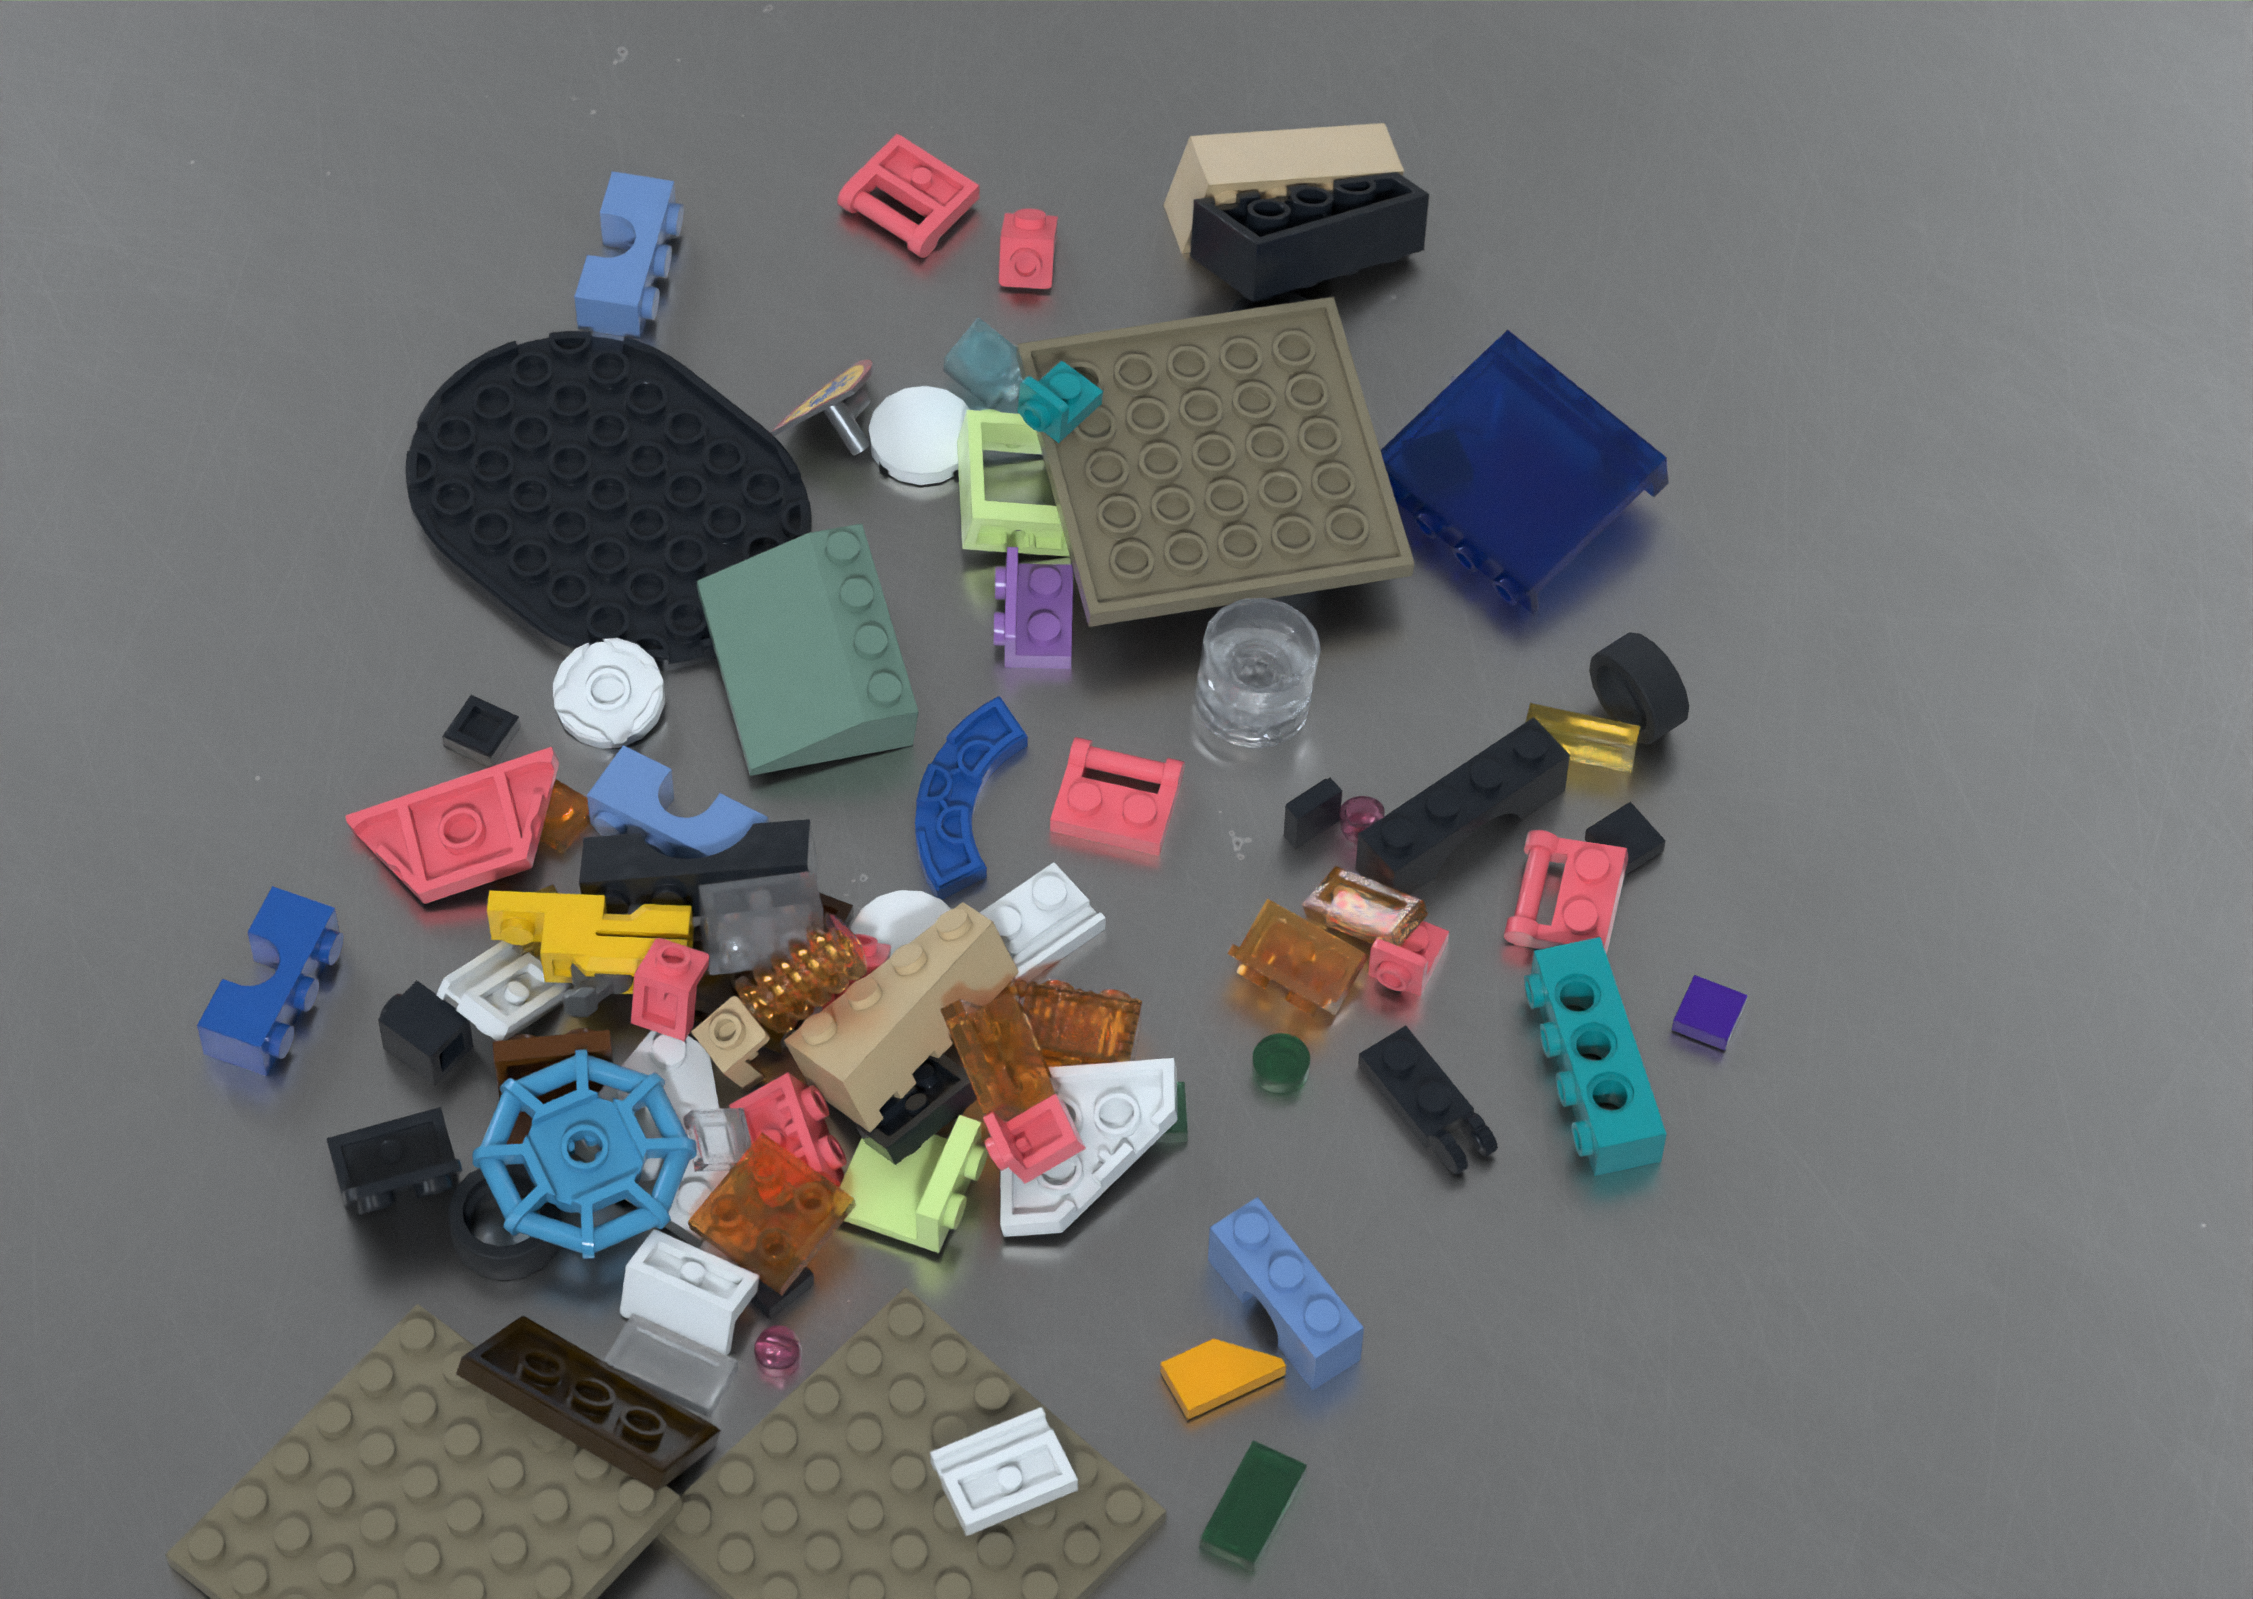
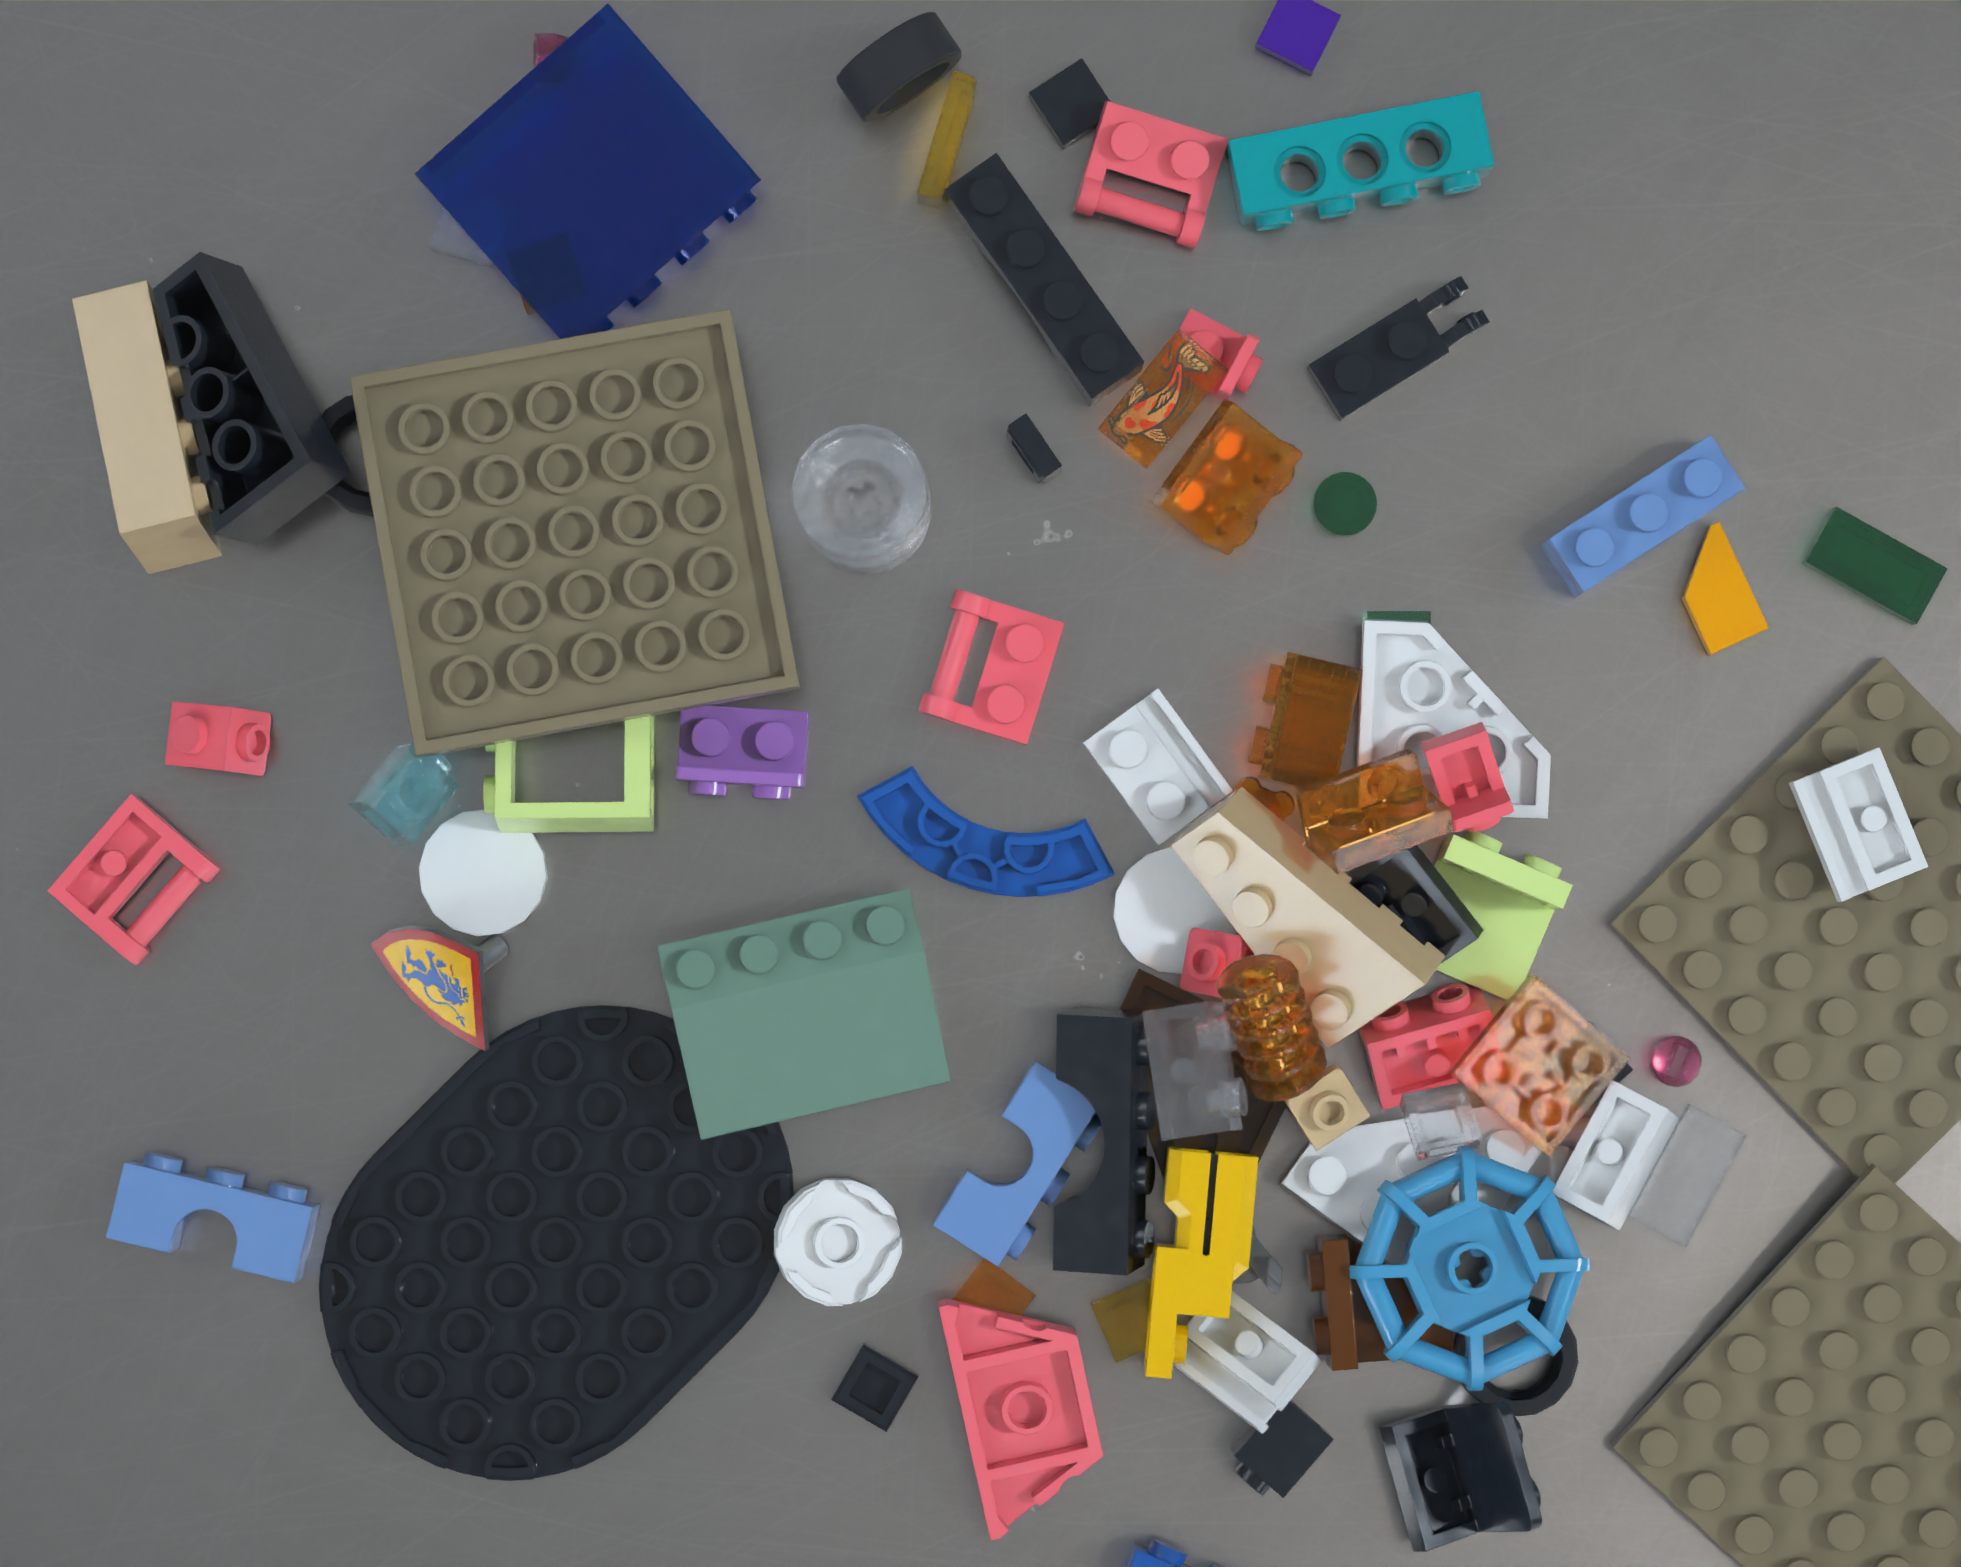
camera: 90 degrees left, 30 degrees up
dark brown tile [456,1316,721,1491] -> none
coral bracket [631,938,709,1041] -> none
teal bracket [1017,360,1103,443] -> none
clear pink hinge [1339,796,1385,845] -> none

